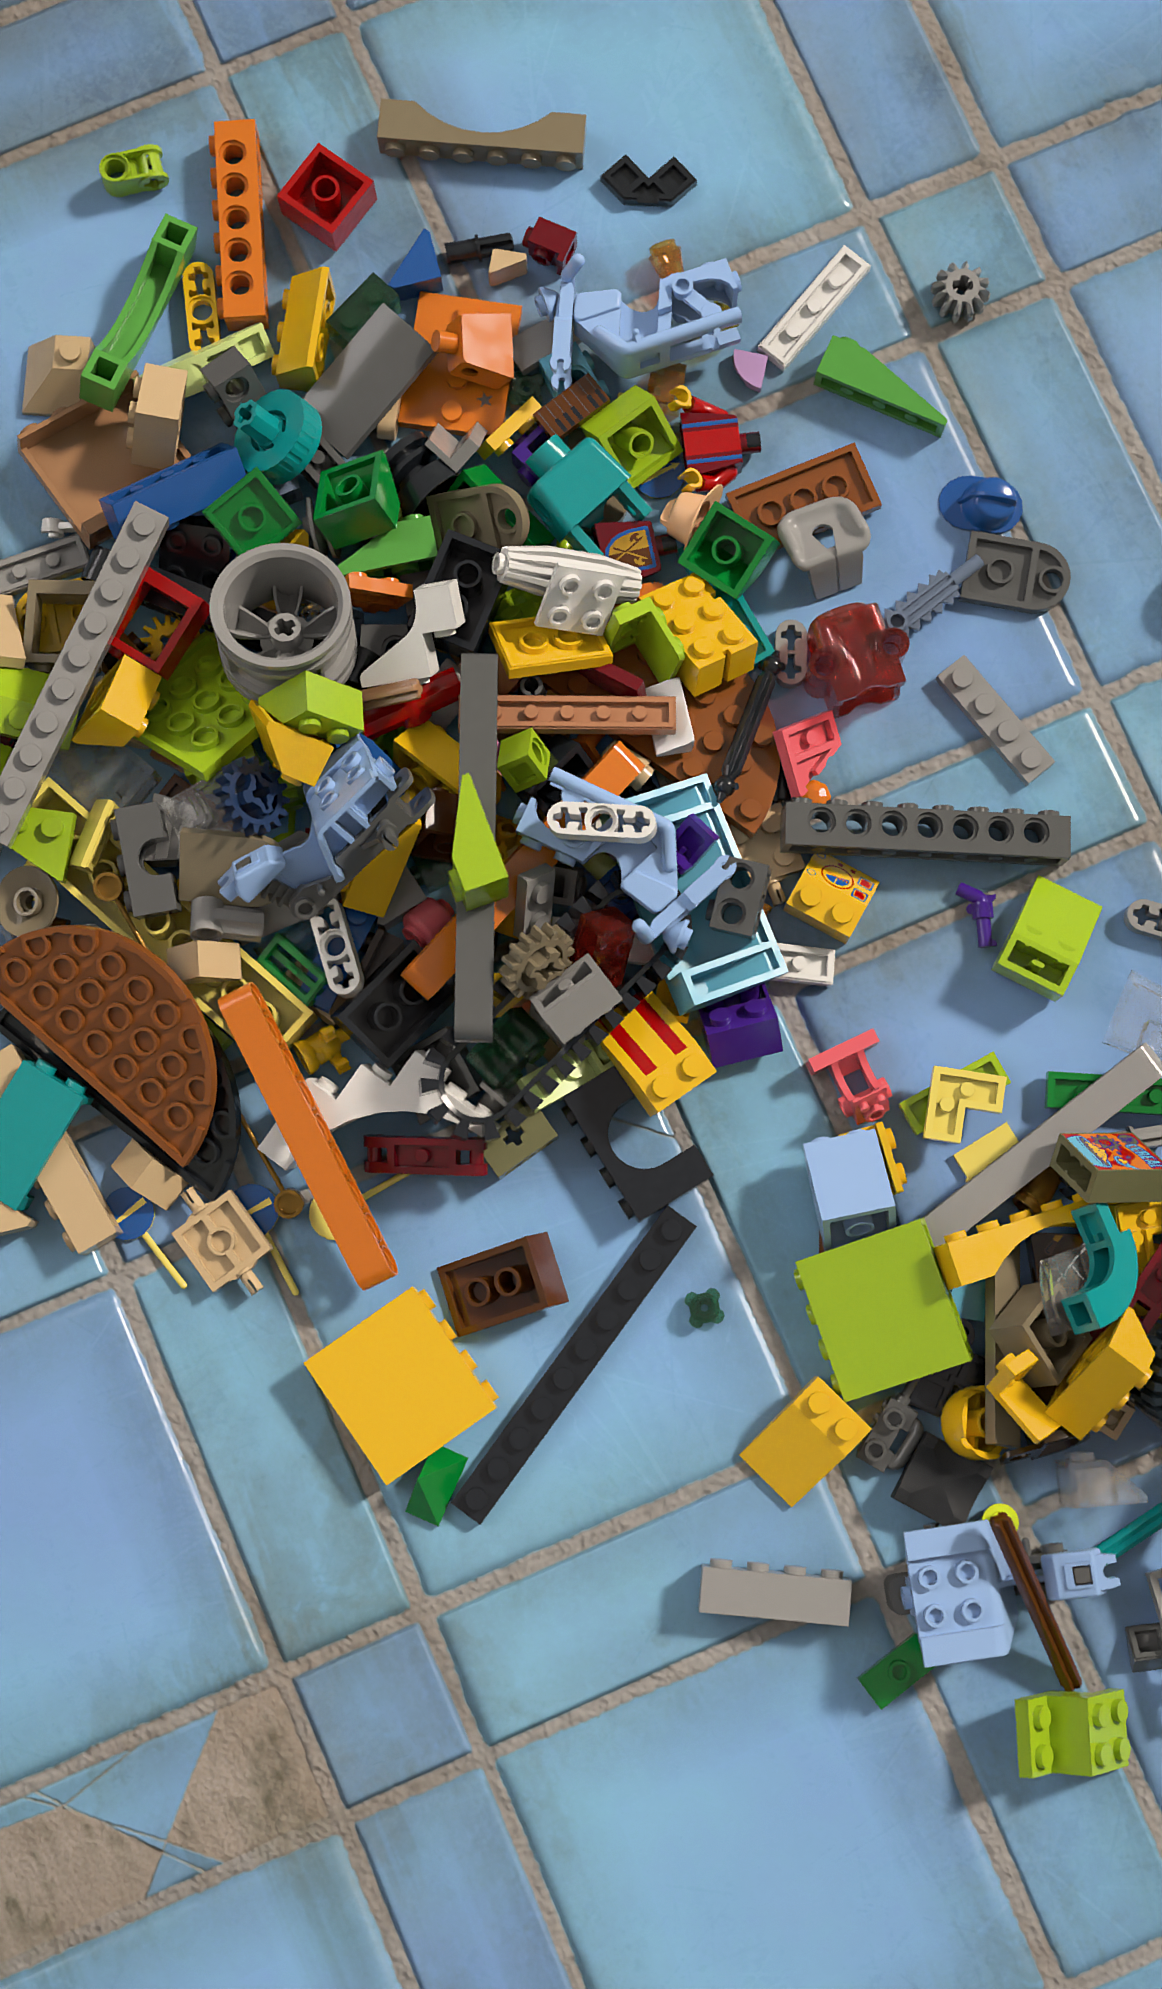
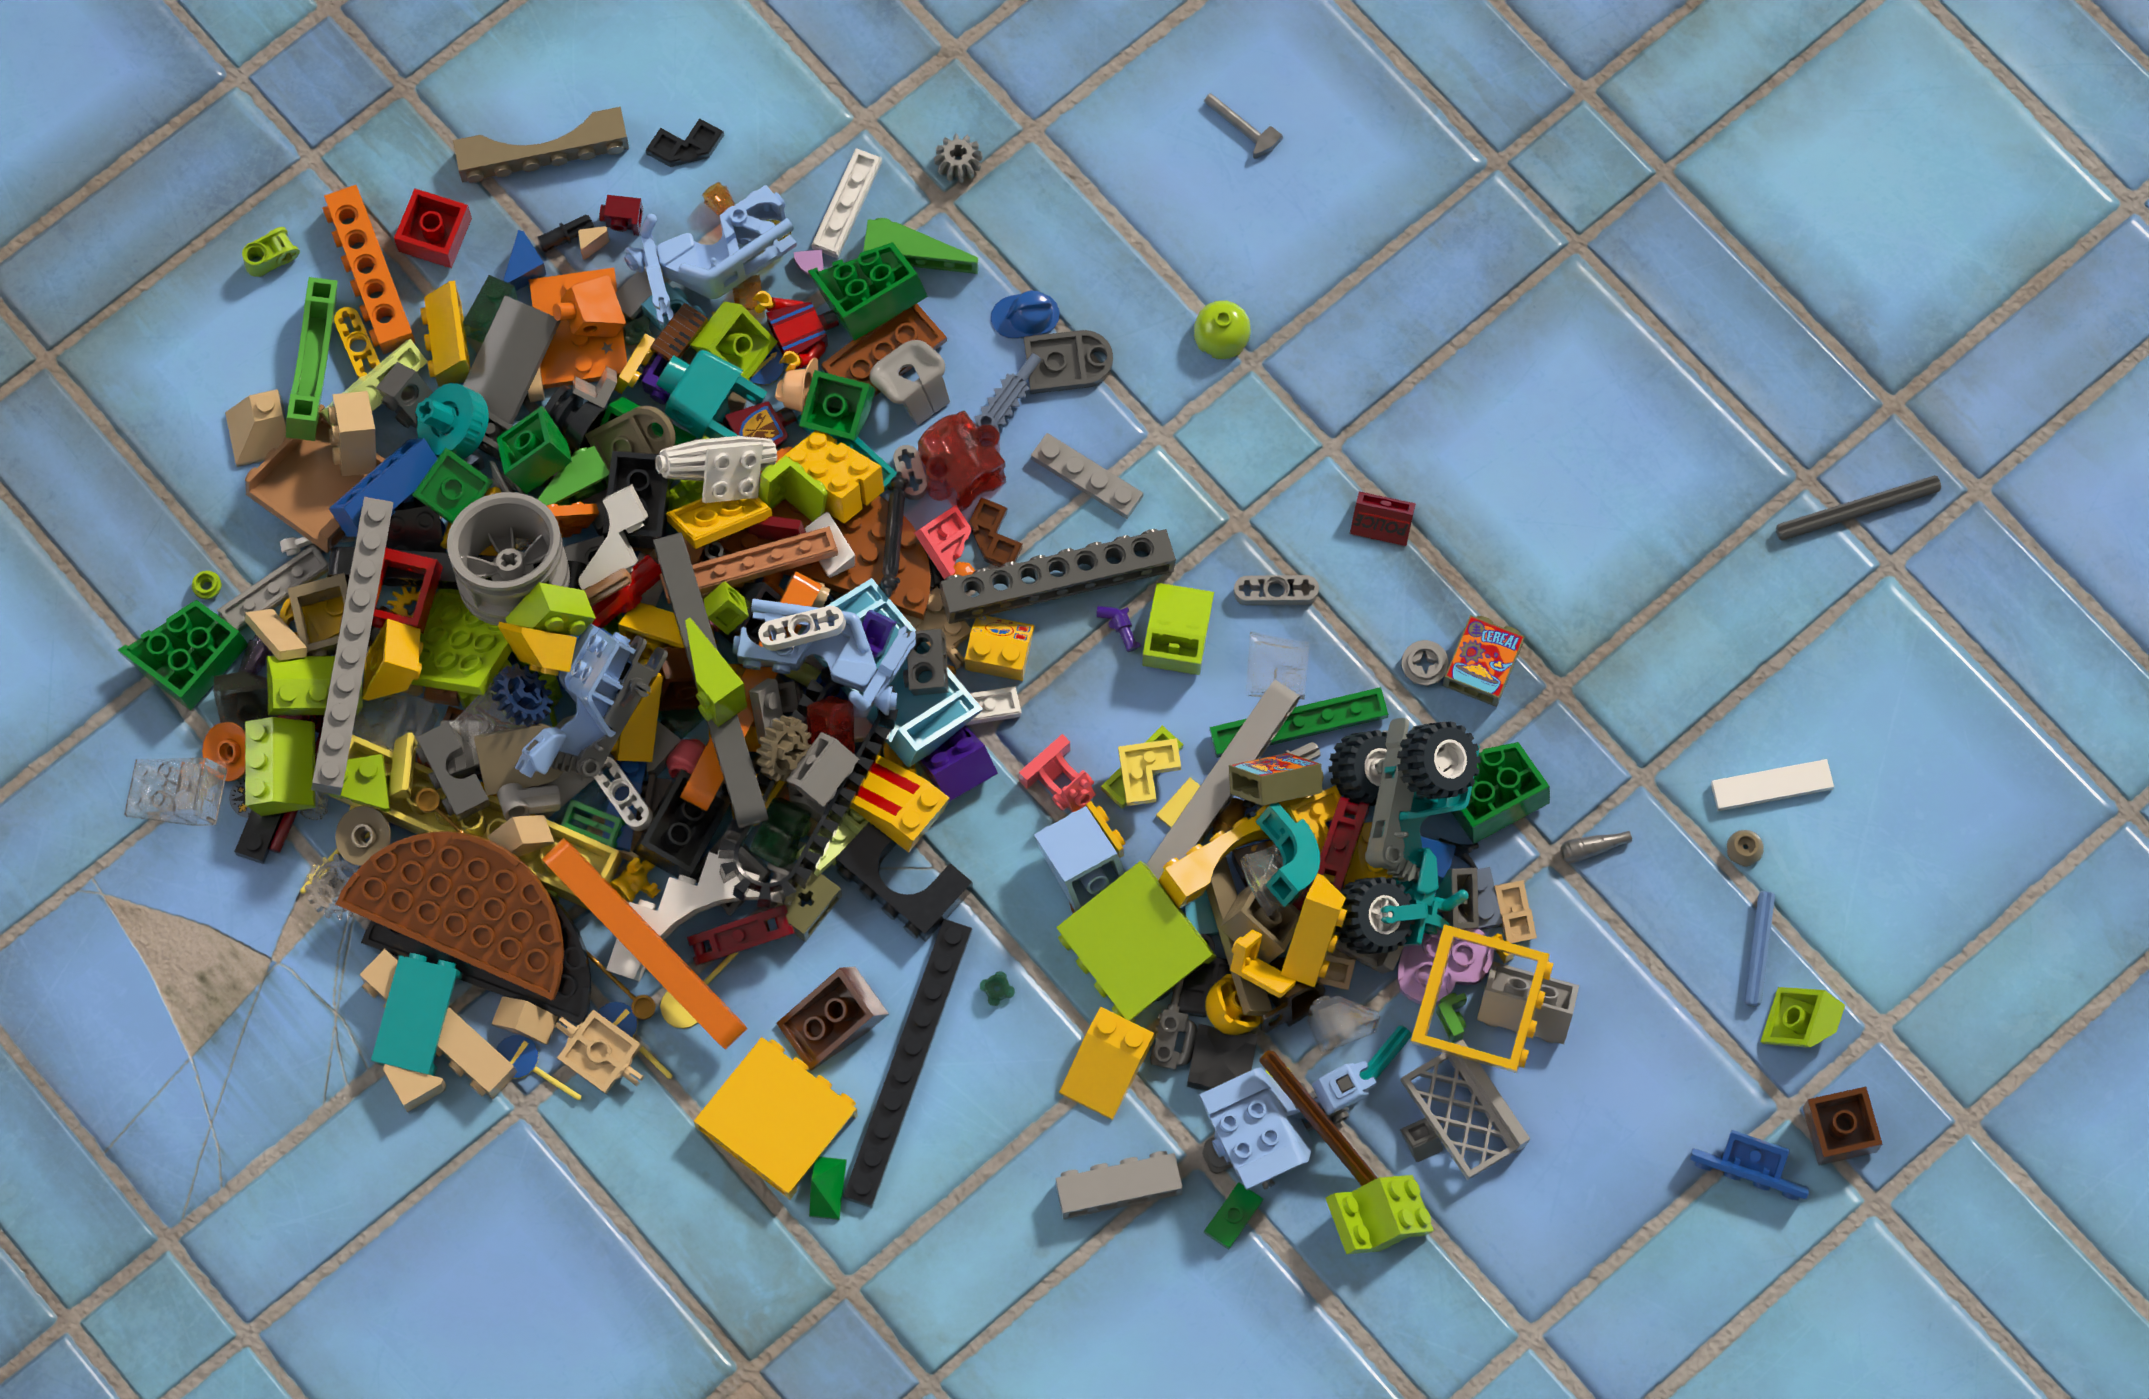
camera: 20 degrees left, 10 degrees down
none -> green wedge [808,242,928,341]
none -> reddish brown tile [969,497,1023,567]

